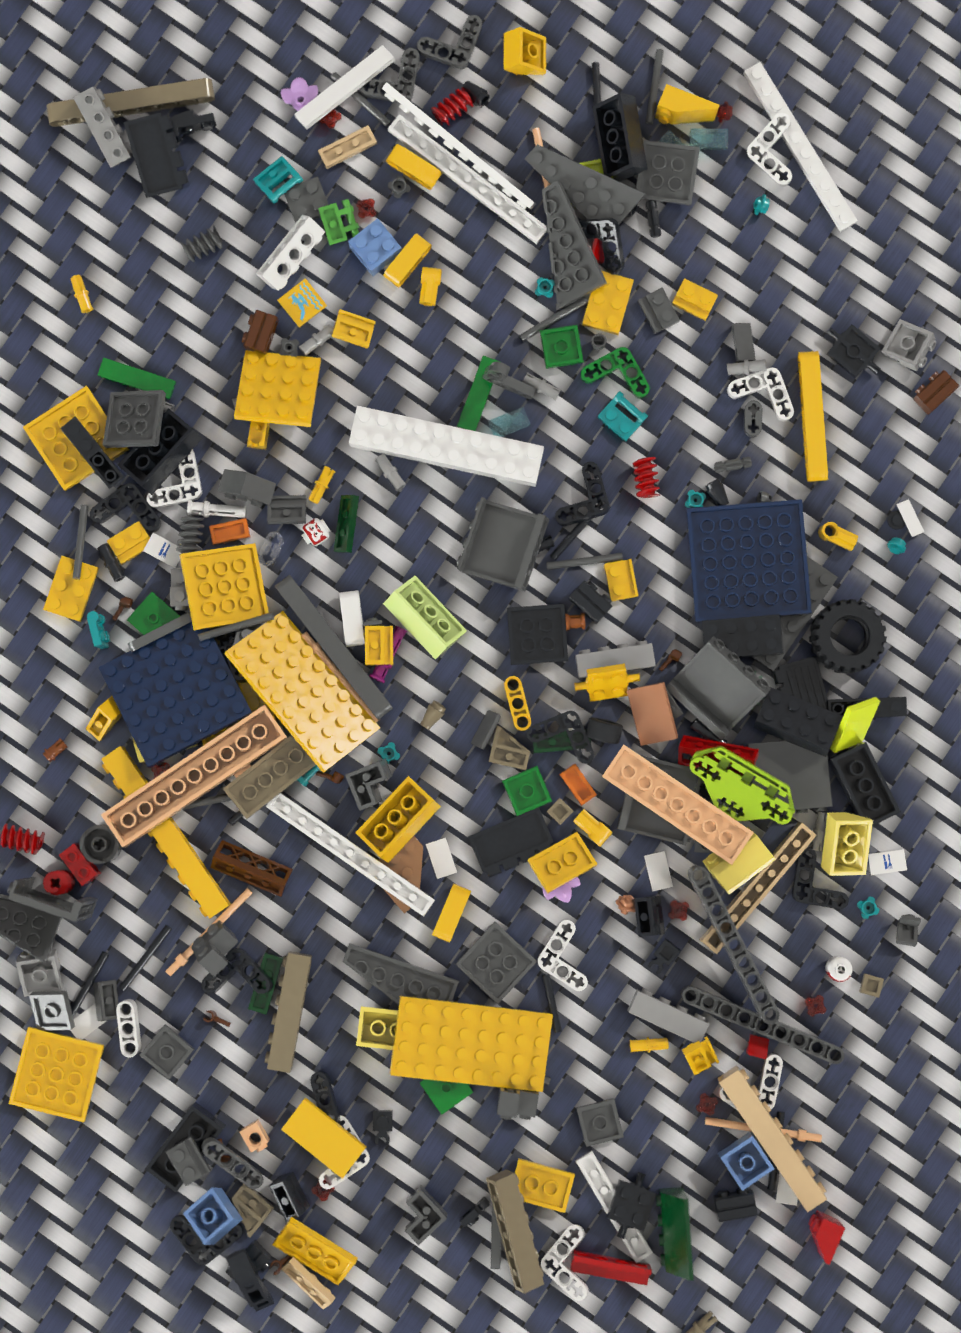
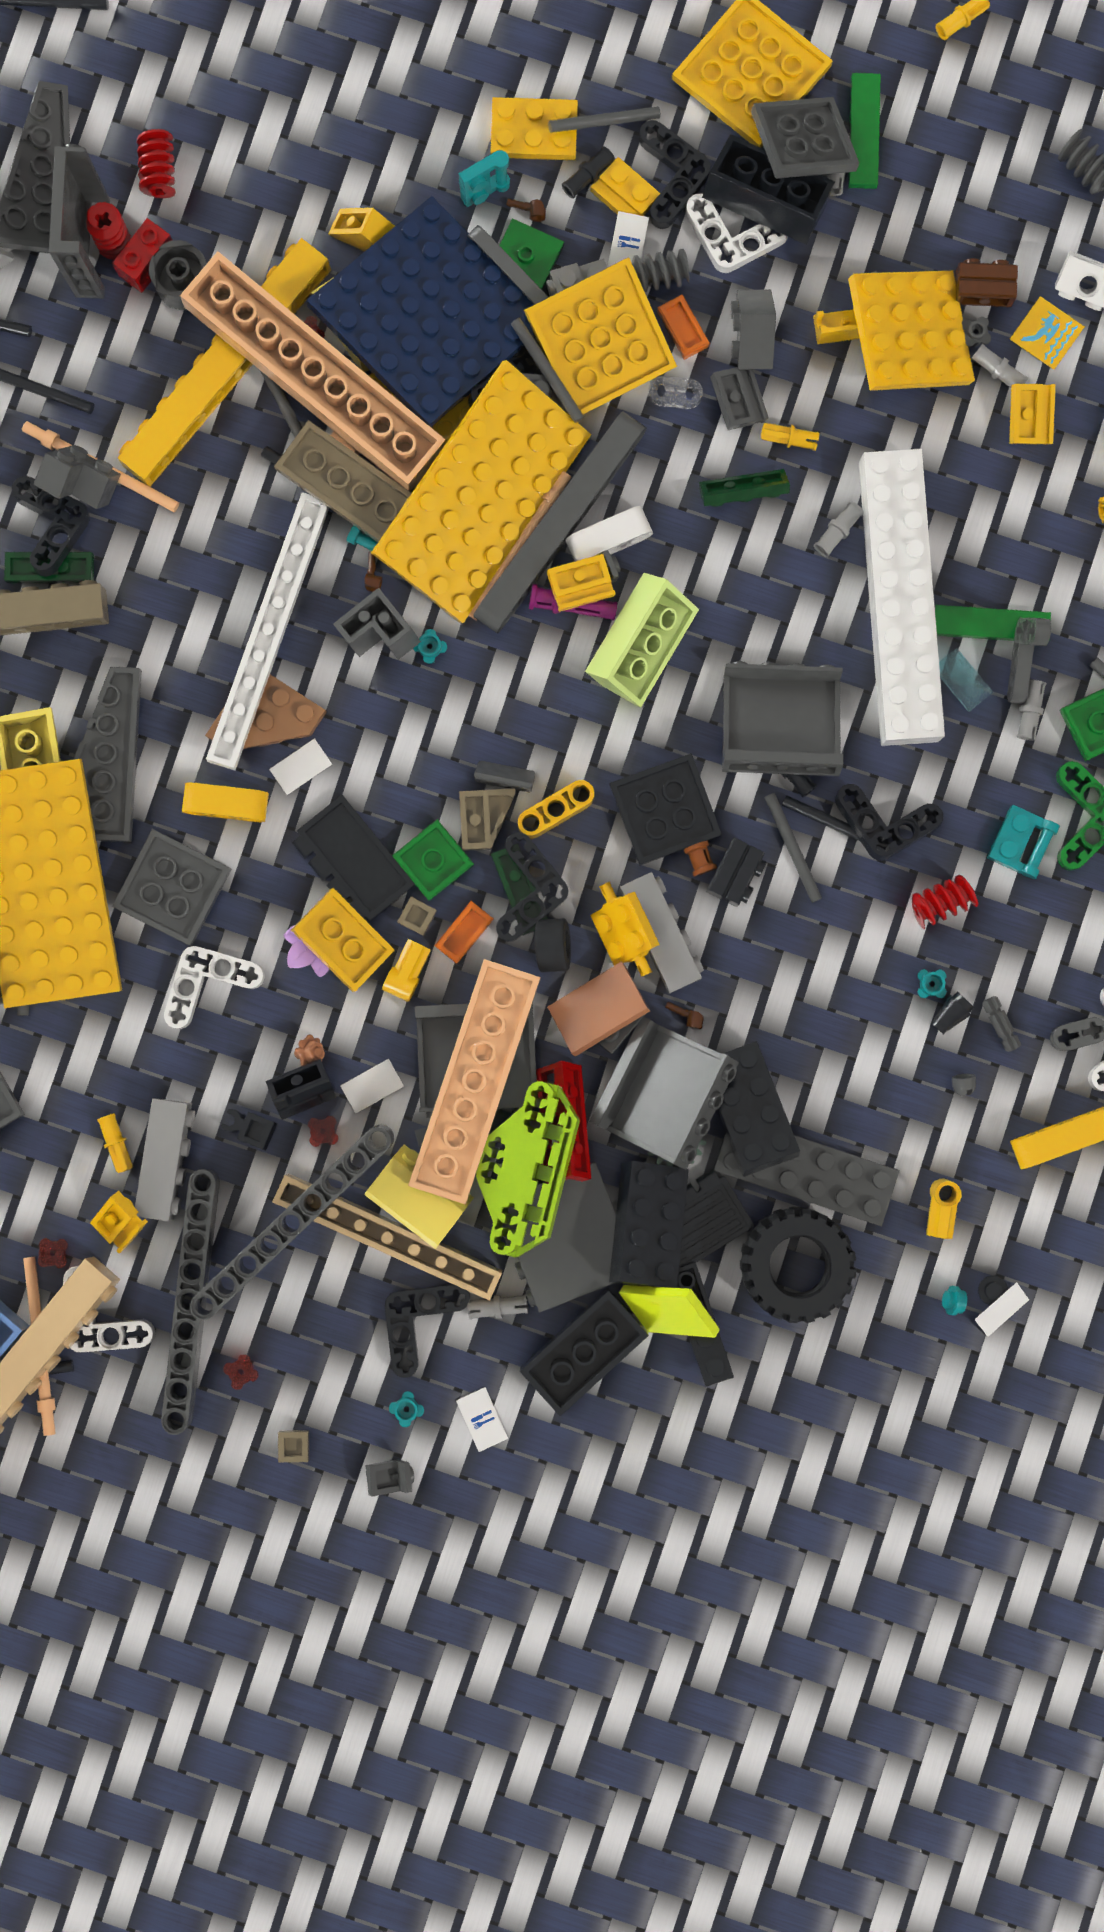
camera: 70 degrees right, 0 degrees up
dark orange pin [42,738,68,762] -> none
black slope [60,416,124,489] -> none
white pin [187,500,246,518] -> none
reddish brown fence [210,840,293,897] -> none
white head [301,518,331,546] -> none
yellow brick [355,776,441,863] -> none
dark tan cone [420,700,446,730] -> none
black bar [542,974,562,1033] -> none
yellow plate [604,559,638,602] -> none
dark blue plate [687,499,812,623] -> none
black pin [689,718,727,743] -> none
red slope [746,1034,769,1059] -> none
light yellow slope [821,812,873,876] -> none
white head [825,956,852,982] -> none

